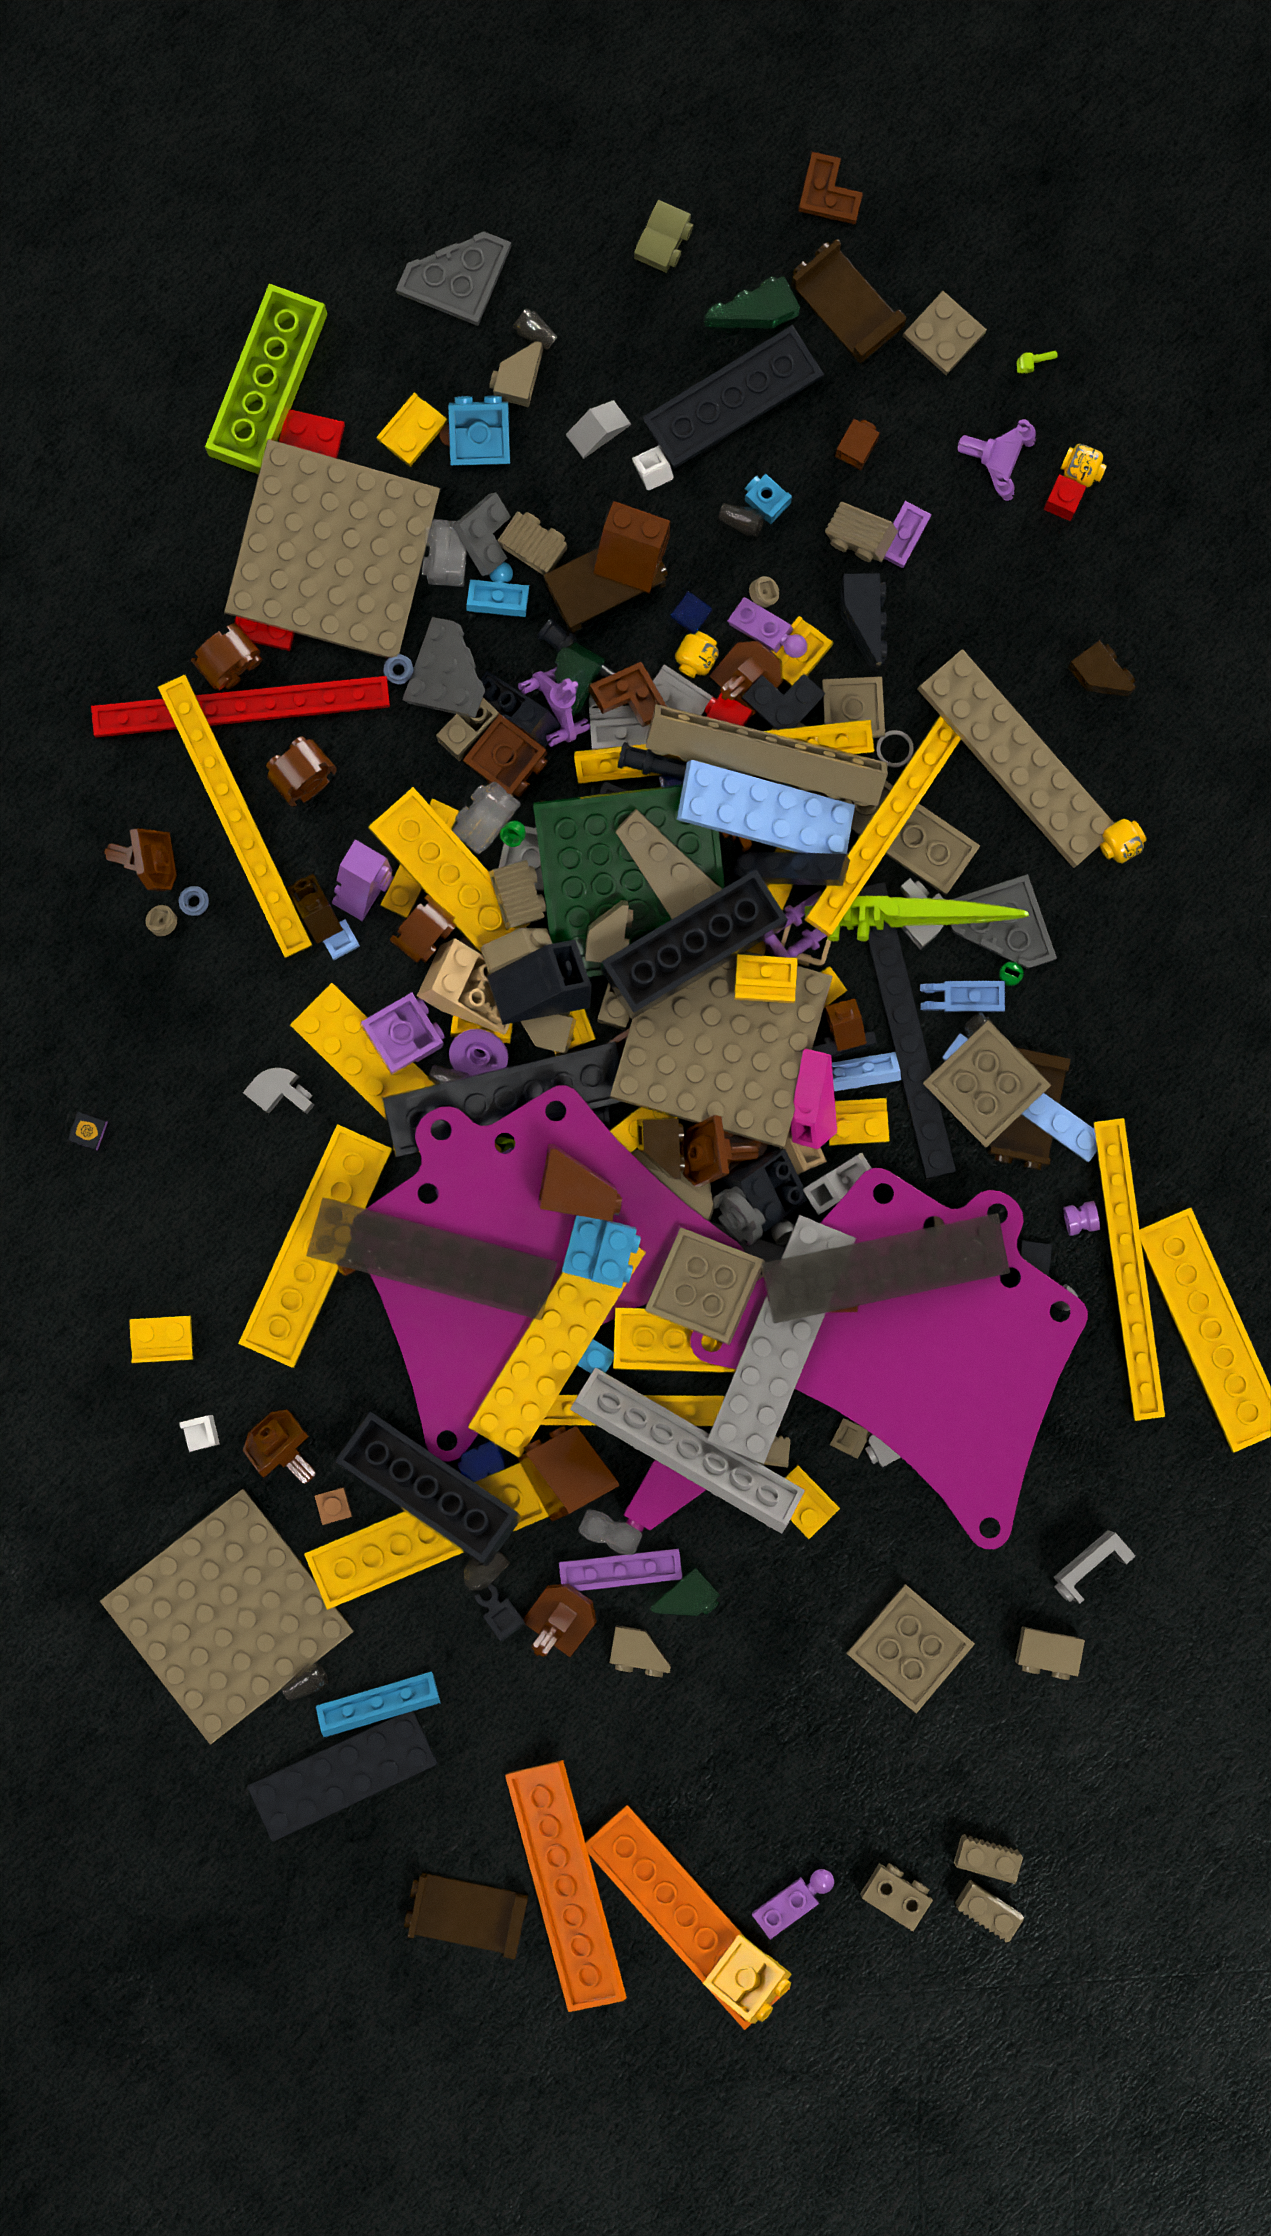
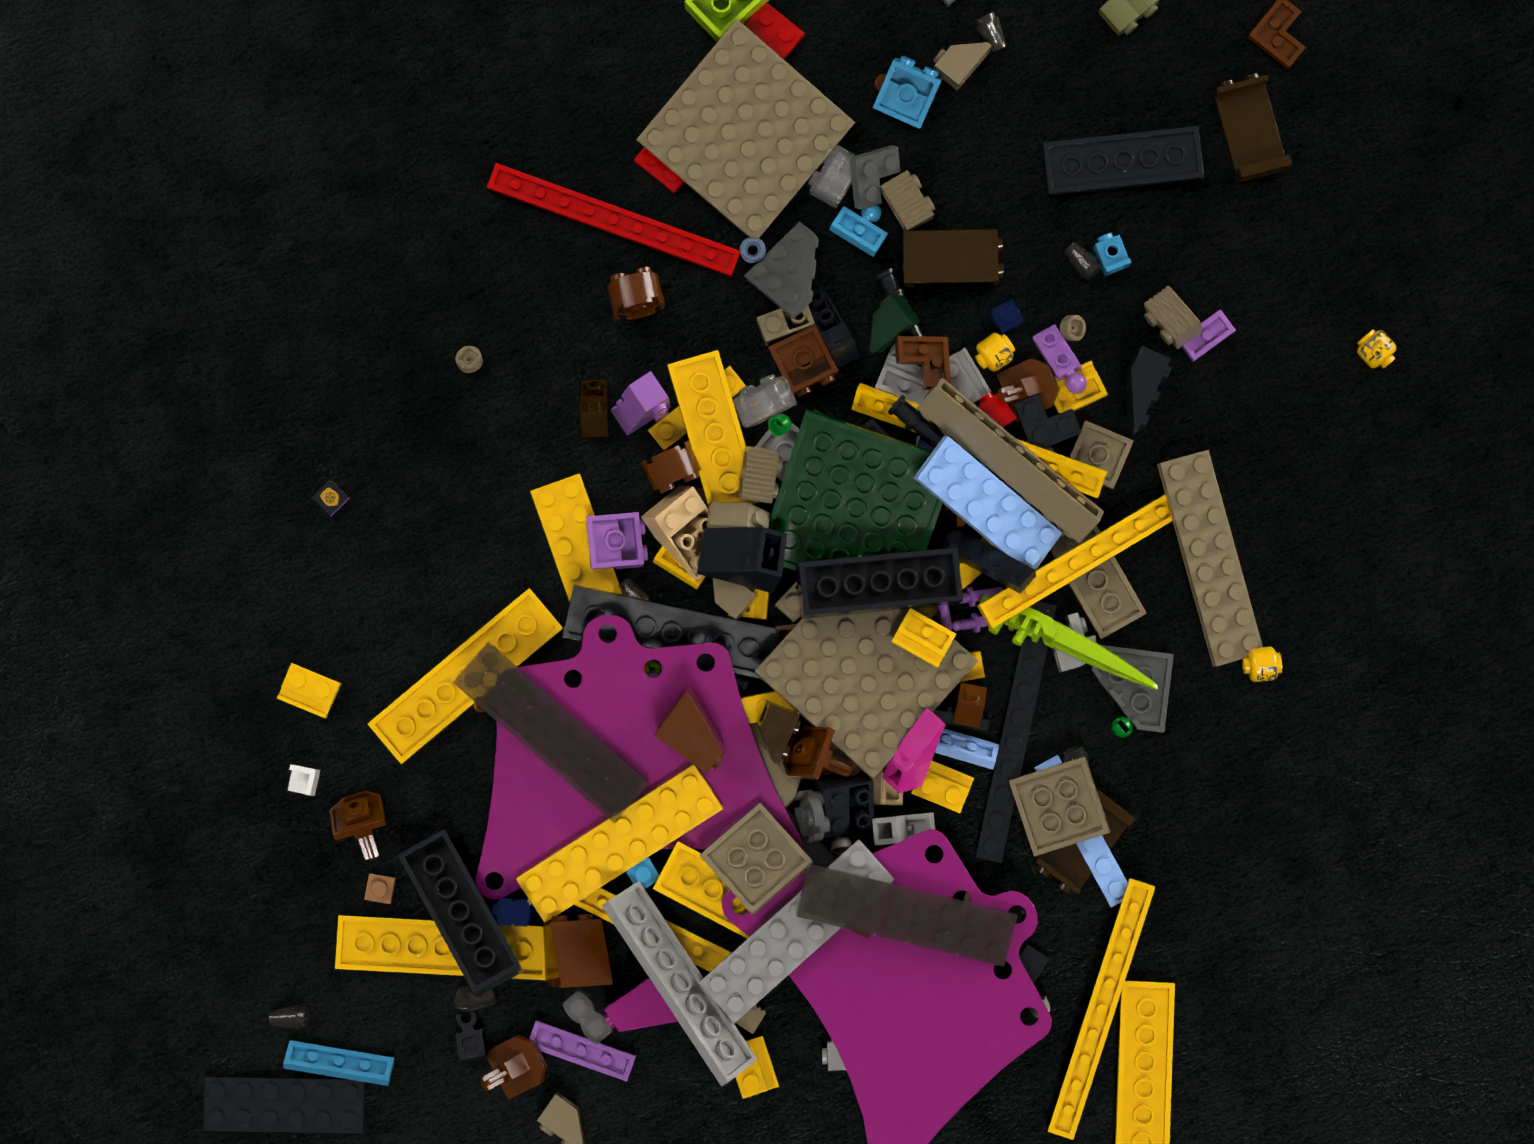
camera: 25 degrees right, 0 degrees up
dark tan plate [100,1488,354,1745] -> none
reddish brown piece [104,828,177,891] -> none
yellow plate [158,675,312,958] -> none
sand blue plate [179,886,209,916] -> none
reddish brown brick [191,623,263,690] -> none
light grey brick [243,1068,314,1114] -> none
light blue tile [323,919,360,960] -> none
yellow plate [377,392,448,466] -> none
medium lavender dish [449,1029,508,1077] -> none
medium lavender axle [518,667,590,747] -> none
dark azure plate [561,1215,641,1288] -> none
light grey slope [566,400,631,459] -> none
dark tan slope [584,900,633,962] -> none
reddish brown slope [593,501,670,594] -> none
dark tan wing [615,809,722,919] -> none
white slope [632,446,673,490] -> none
clear green slope [651,1567,720,1616] -> none
clear green slope [704,276,800,328] -> none
tan piece [781,925,831,967] -> none
dark tan plate [830,1418,871,1459] -> none
reddish brown brick [835,419,880,470] -> none
light grey piece [876,730,913,768] -> none
dark tan plate [903,291,987,375] -> none
medium blue hinge [920,981,1005,1012] -> none
medium lavender axle [958,419,1036,501] -> none
lime hand [1017,351,1057,373] -> none
red brick [1043,474,1086,521] -> none
medium lavender wheel [1063,1201,1100,1236] -> none
dark brown slope [1068,640,1136,696] -> none

